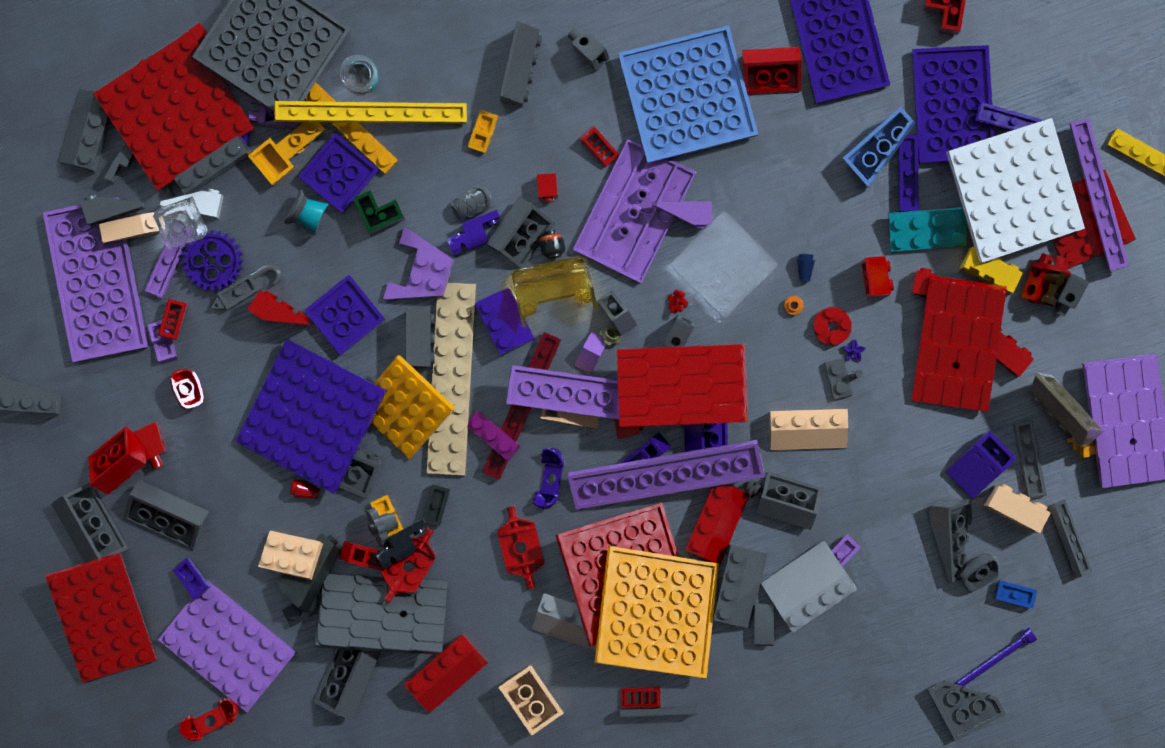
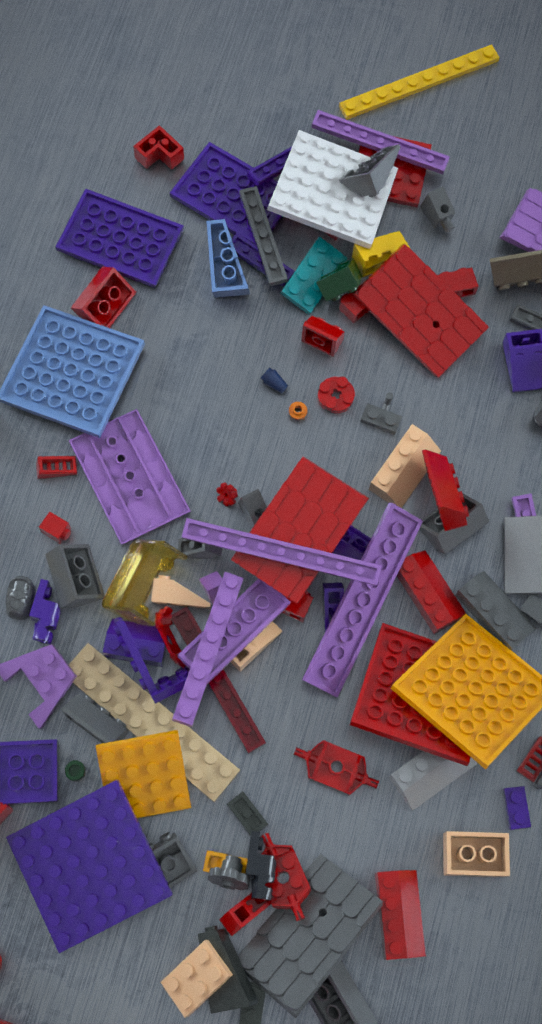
camera: 55 degrees left, 15 degrees down
red cone [290,479,319,499] -> none
magenta plate [467,410,521,461] -> none
dark purple piece [533,448,564,509] -> none
pearl dark grey head [539,230,565,259] -> none
olive plate [599,327,621,346] -> none
medium lavender slope [651,201,712,228] -> none
clear plate [671,211,779,319] -> none
dark grey plate [745,479,762,498] -> none
dark purple plant [843,339,866,361] -> none
red hips [1021,253,1071,307] -> none
none -> dark green tile [65,760,86,782]
none -> dark purple bracket [113,617,190,704]
none -> light nougat slope [151,575,211,609]
none -> red piece [155,606,186,668]
none -> medium lavender plate [172,572,244,727]
none -> medium lavender plate [182,518,382,586]
none -> dark grey plate [239,186,288,286]
none -> dark green brick [316,258,363,302]
none -> dark grey wedge [339,144,401,197]
none -> red slope [422,449,469,531]
none -> dark purple plate [503,786,531,830]

